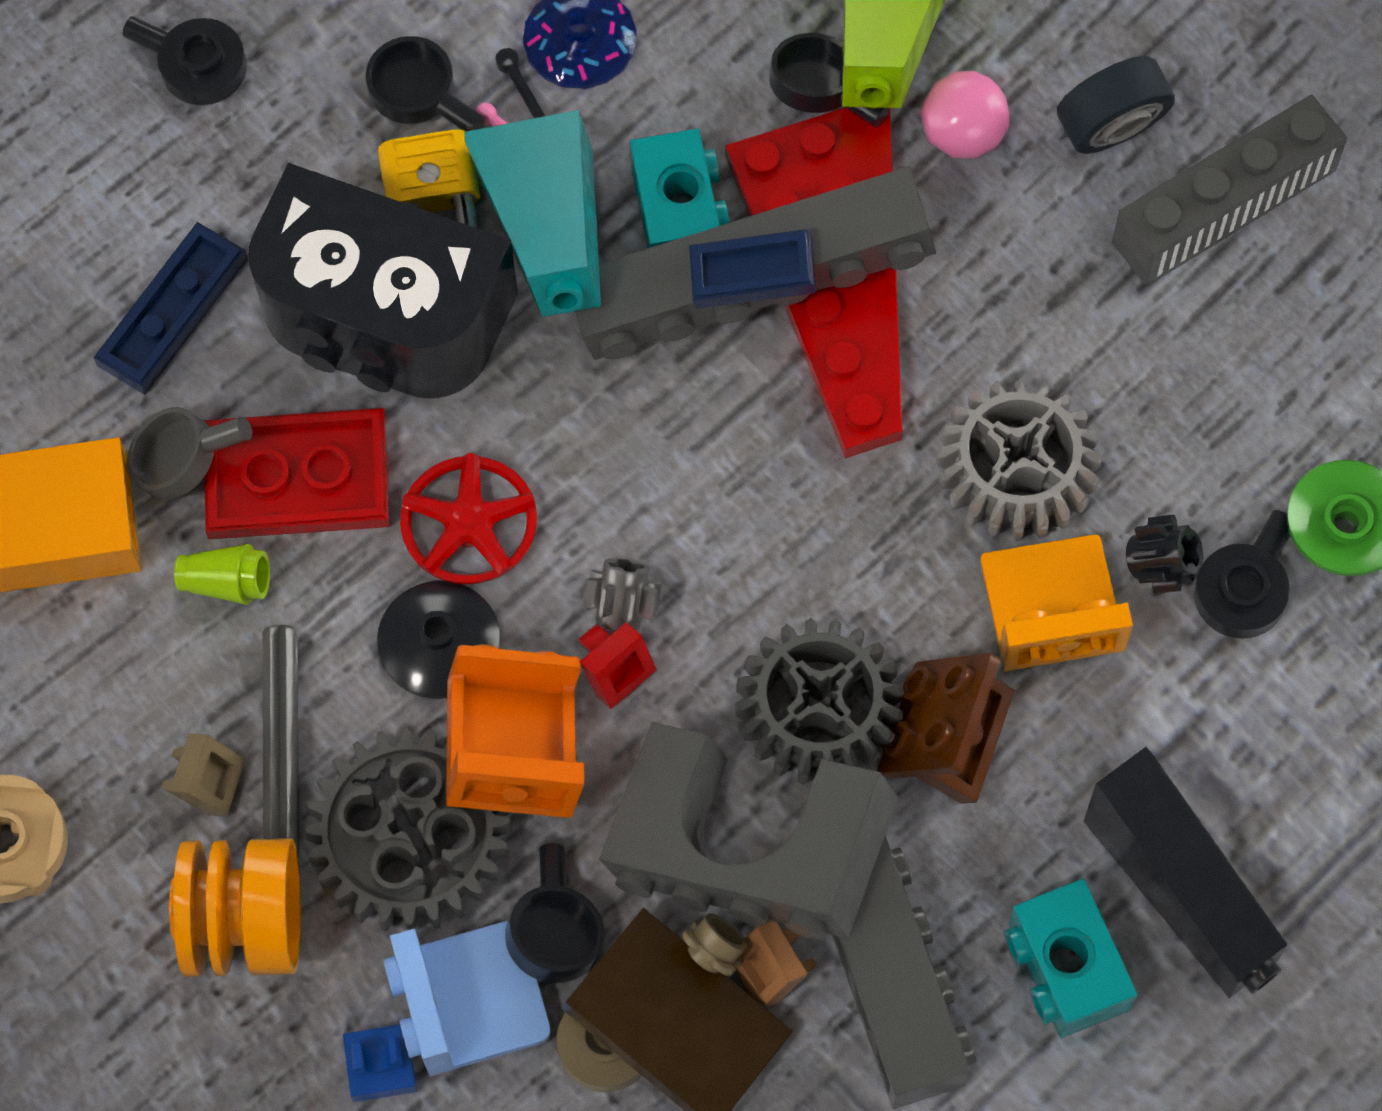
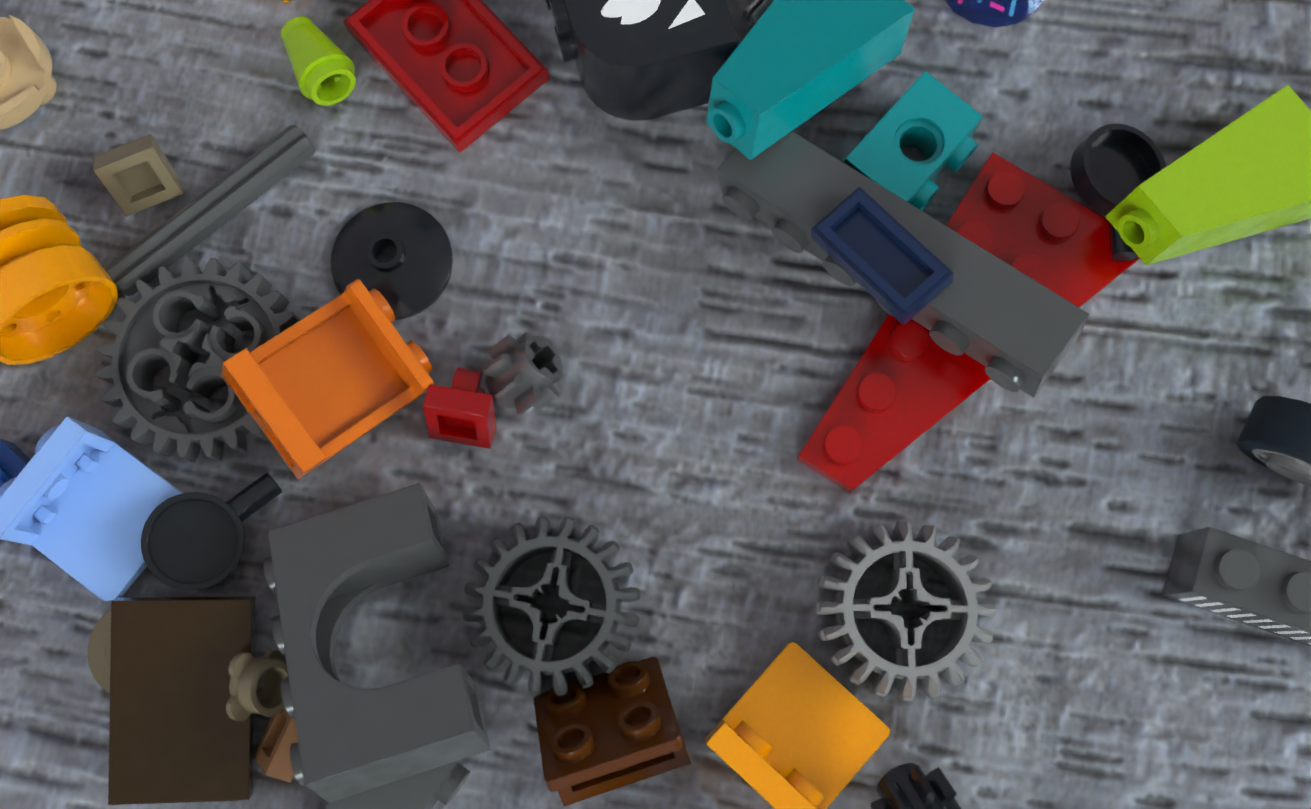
camera: 55 degrees right, 10 degrees up
red wheel [400,453,537,584] -> none
bright pink hair [919,71,1010,159] -> none

